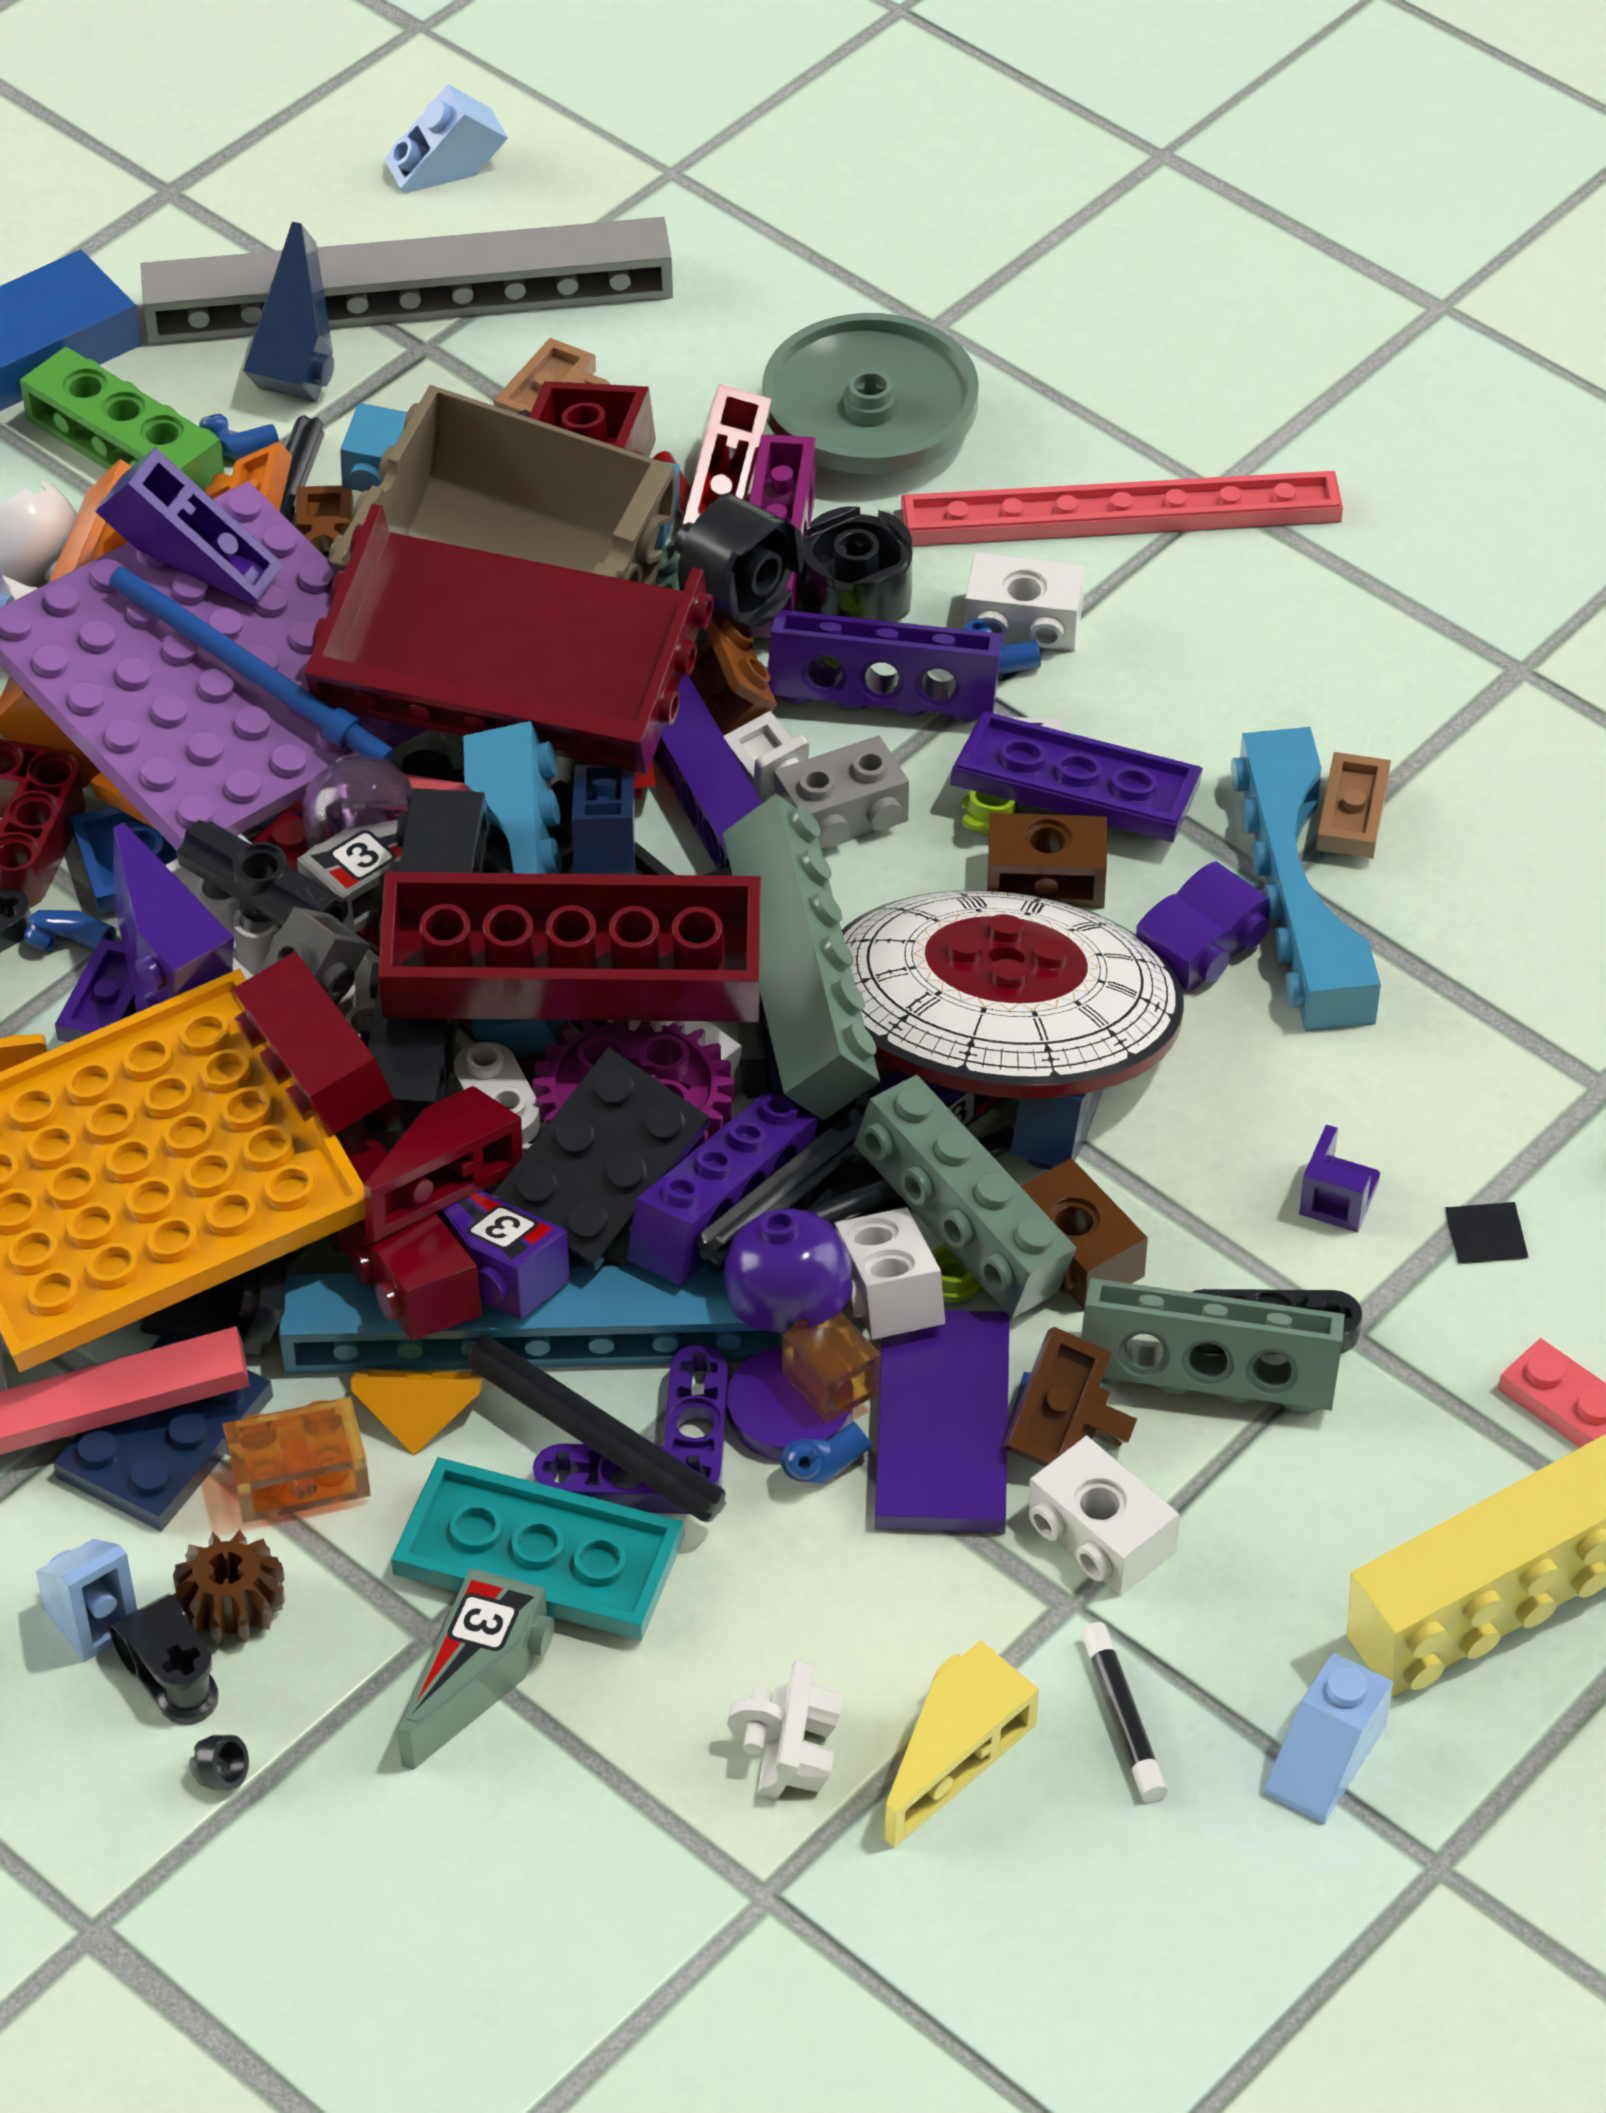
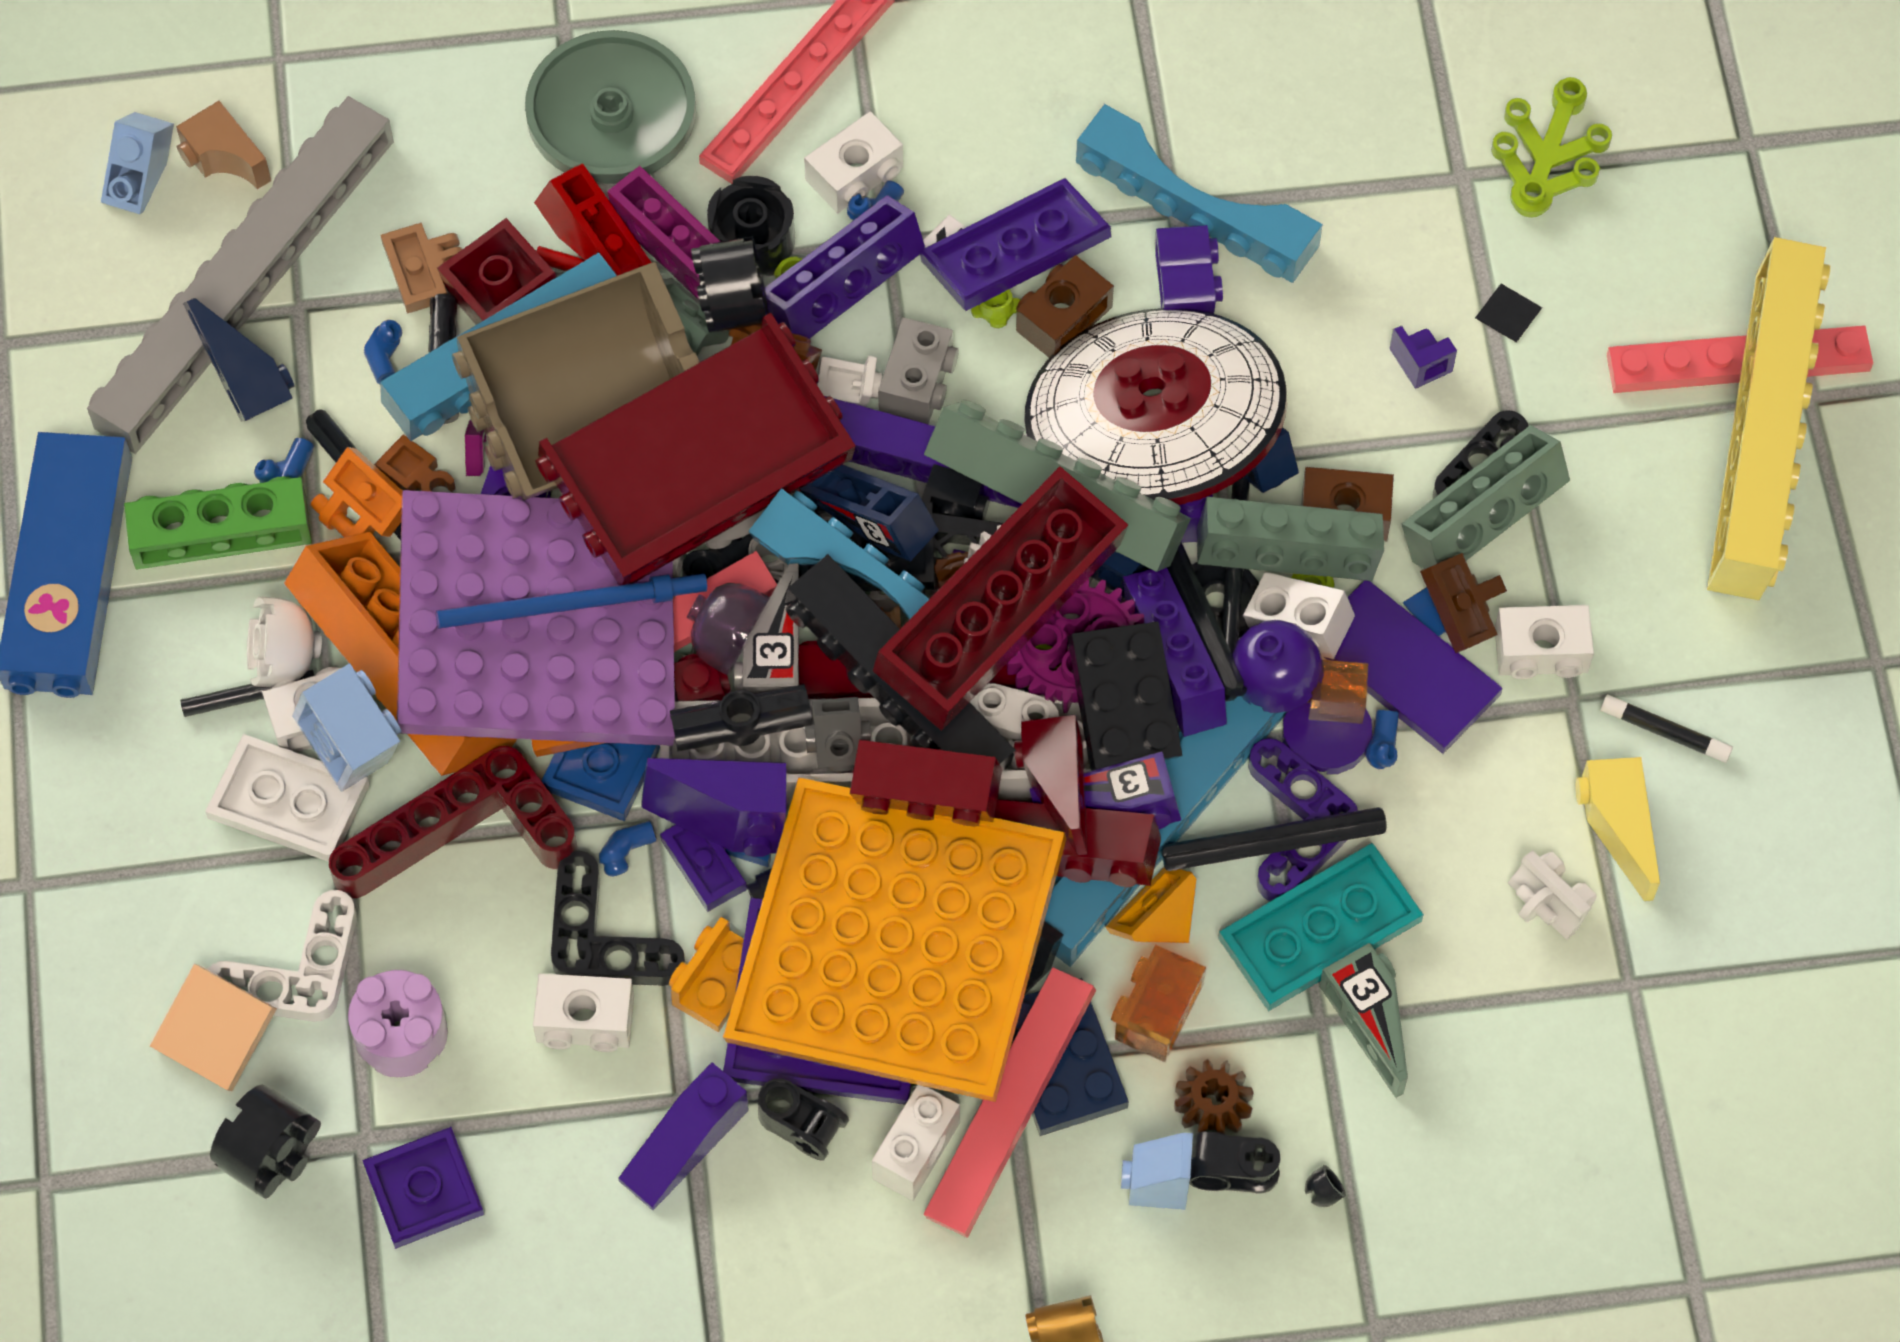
camera: 50 degrees left, 15 degrees up
dark purple slope [95,447,284,605] -> none
light blue slope [1264,1652,1393,1825] -> none
medium nougat plate [1316,752,1391,859] -> none
none -> medium nougat arch [176,101,271,190]

